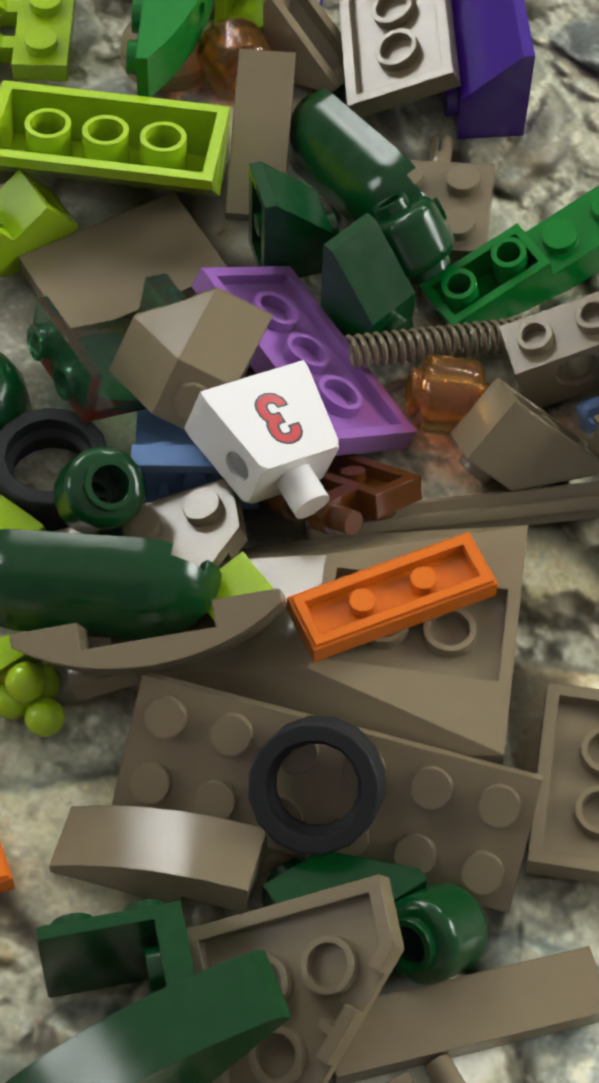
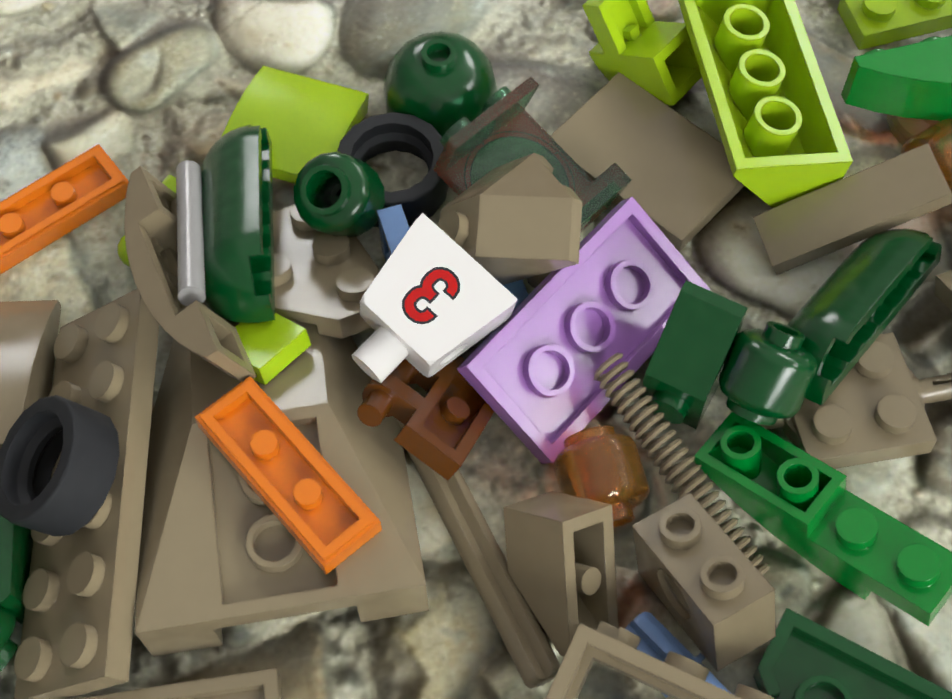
camera: 75 degrees right, 5 degrees up
dark green slope [249,161,340,278] -> none
none -> light grey bar [176,160,206,306]

